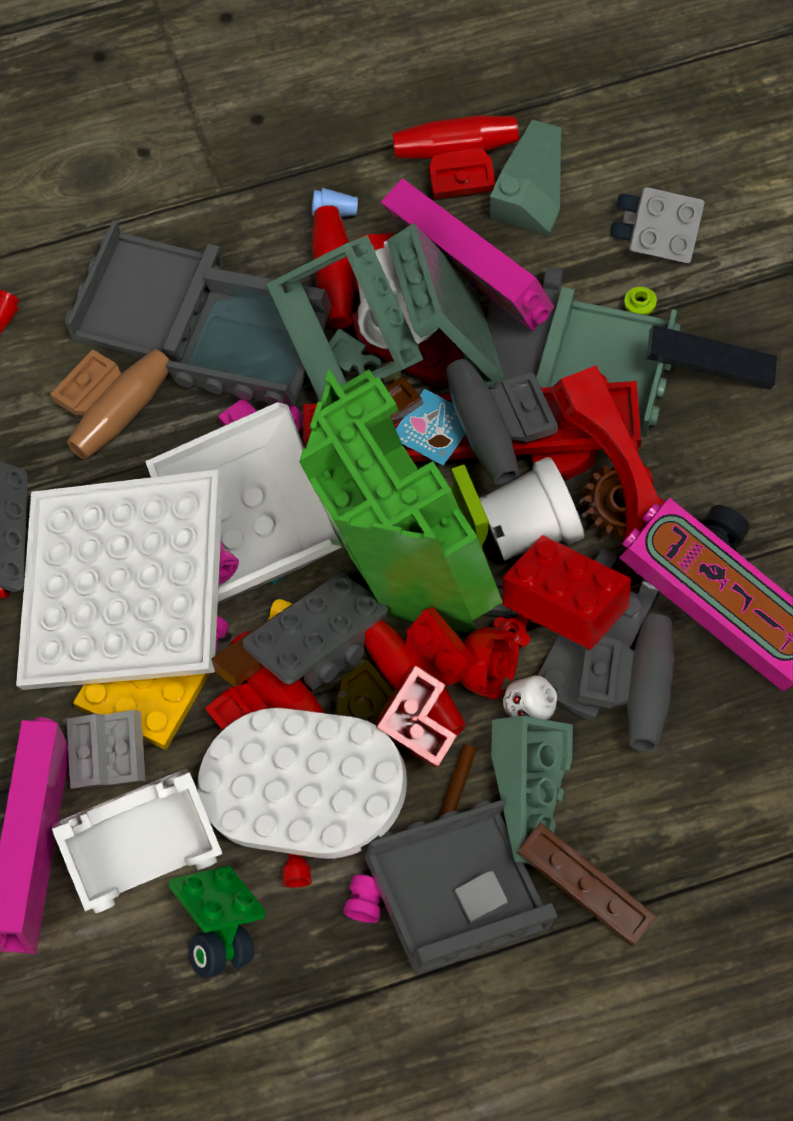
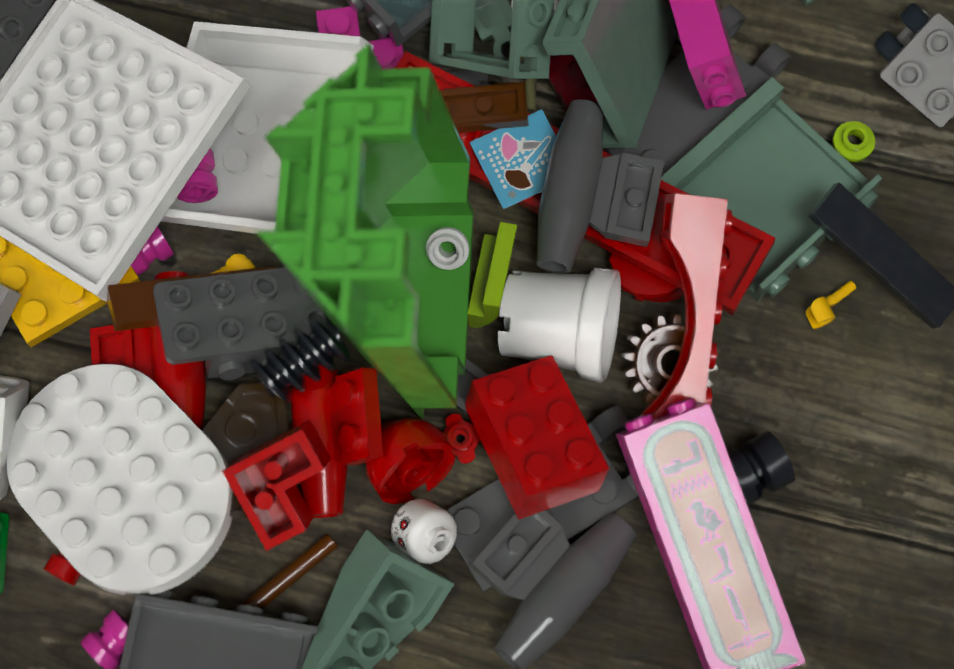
camera: 30 degrees right, 10 degrees up
none -> black piece [249,312,351,402]
none -> yellow hand [805,281,856,329]

